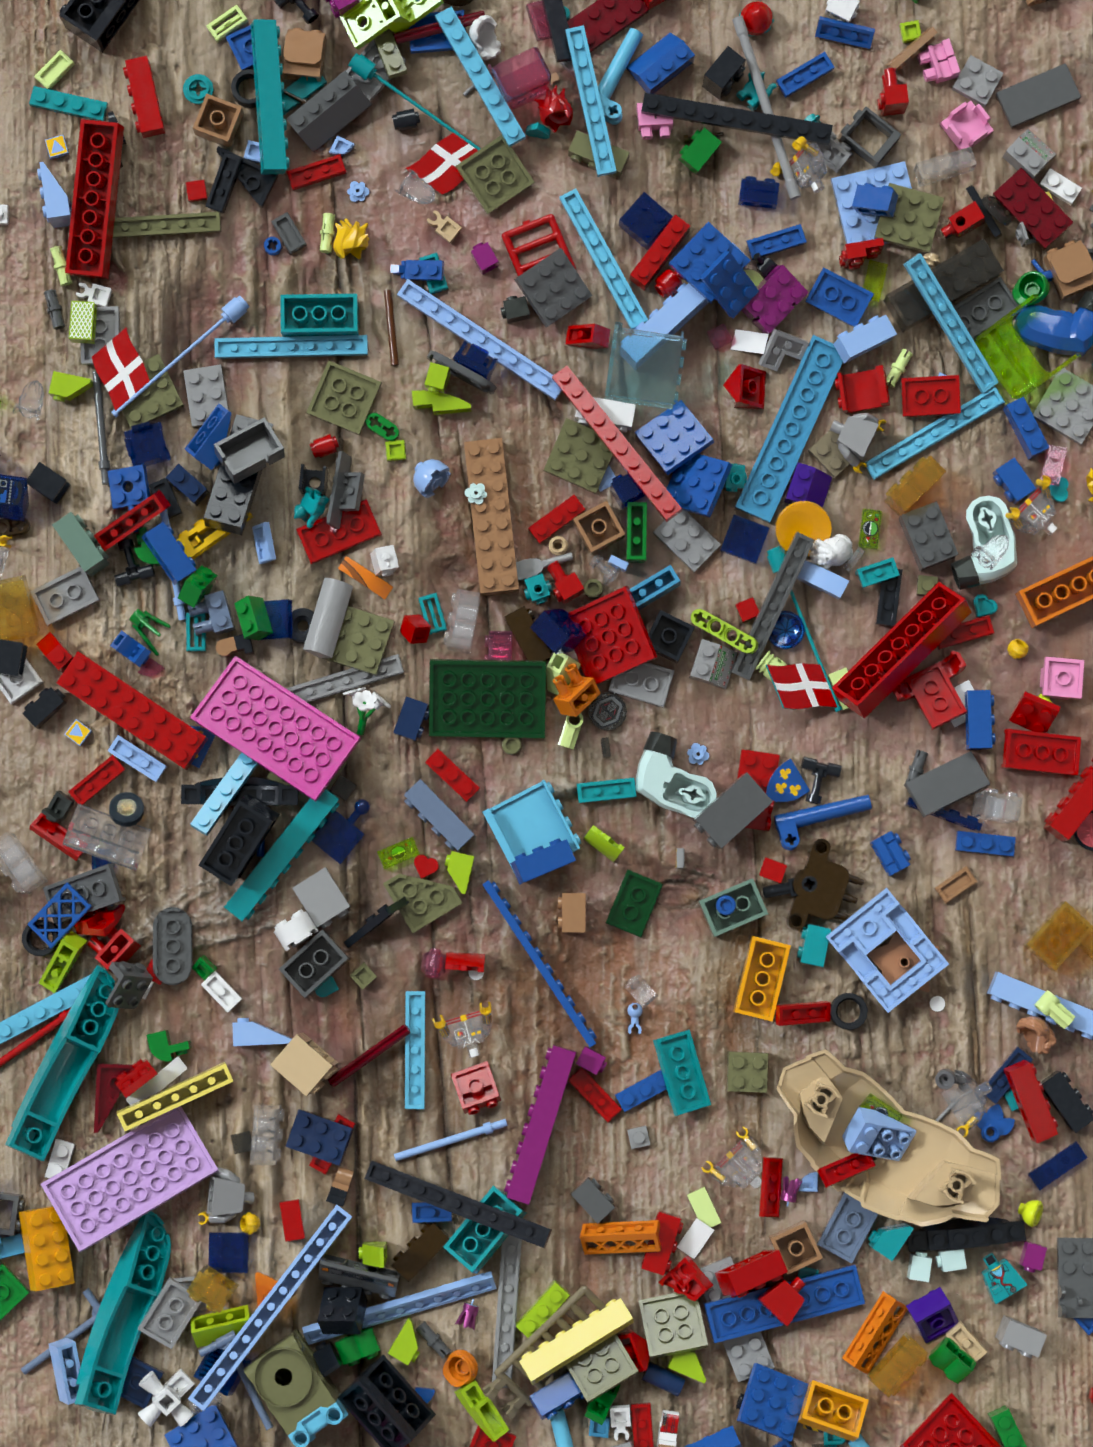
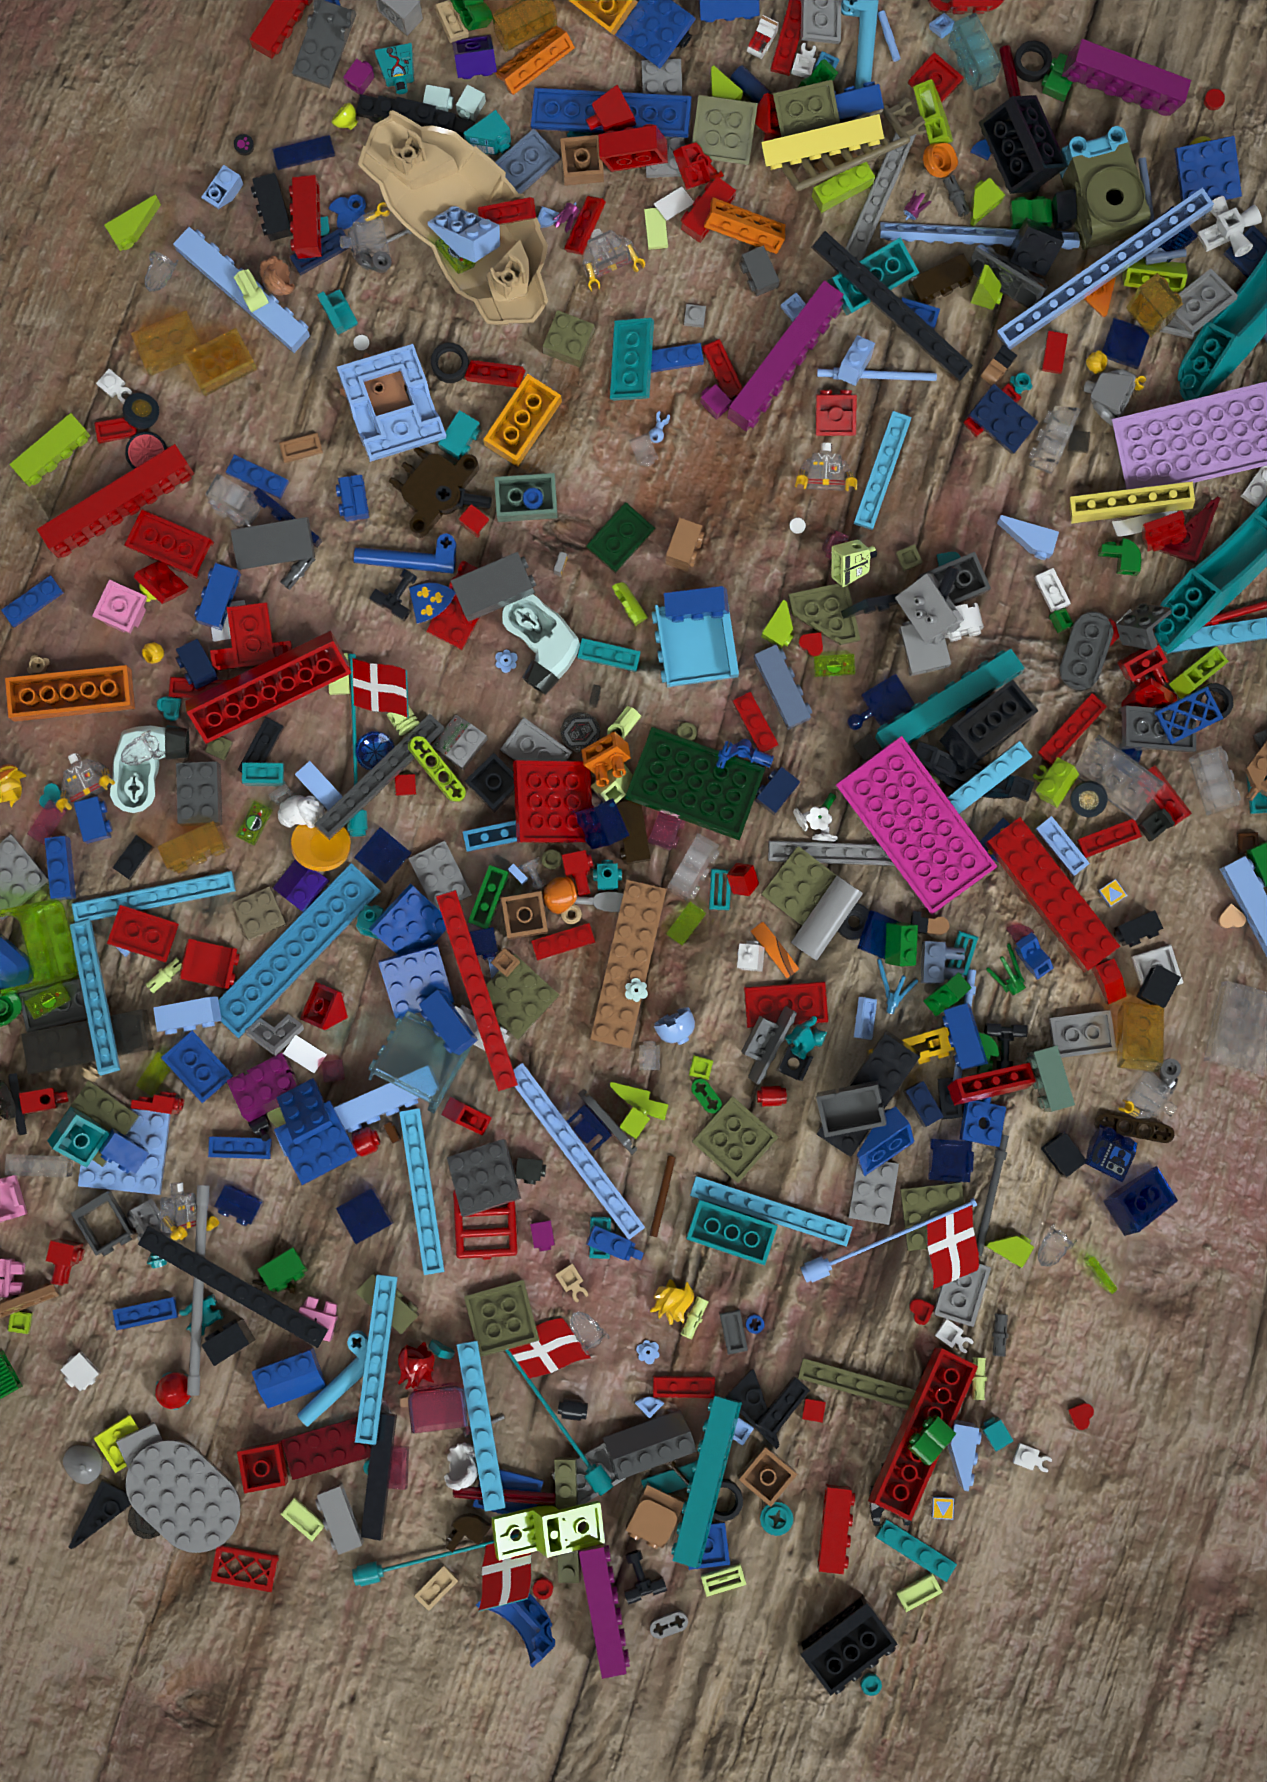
camera: 165 degrees left, 0 degrees up
lime panel [69,301,98,344] -> none
tan brick [270,1032,338,1096] -> none
dark red axle [328,1025,410,1087] -> none
red slope [445,952,485,972] -> none
blue plate [482,880,597,1047] -> none
red brick [629,215,691,291] -> none
blue plate [815,16,875,49] -> none
light grey torso [830,413,886,474] -> none
none -> clear neon green tile [24,982,71,1020]
none -> teal slope [47,1106,110,1168]
none -> black plate [112,835,154,880]
none -> dark blue brick [175,639,218,690]
none -> teal panel [317,290,358,335]
none -> reddish brown tile [383,1122,401,1144]
none -> blue brick [419,989,478,1055]
none -> medium nougat plate [491,948,520,977]
none -> orange hat [543,877,577,914]
none -> clear brick [639,1041,660,1070]
none -> clear neon green tile [666,901,706,946]
none -> blue pin [716,739,774,769]
none -> light blue tile [780,293,806,321]
none -> yellowish green torso [831,540,877,587]
none -> light blue brick [837,335,875,386]
none -> dark azure plant [877,959,918,1014]
none -> light grey piece [895,566,964,645]
none -> green brick [907,1416,956,1465]
none -> red tile [909,1298,935,1325]
none -> teal brick [980,1416,1013,1452]
none -> teal plate [1010,373,1033,394]
none -> lime brick [1033,757,1079,808]
none -> red plate [1037,693,1107,766]

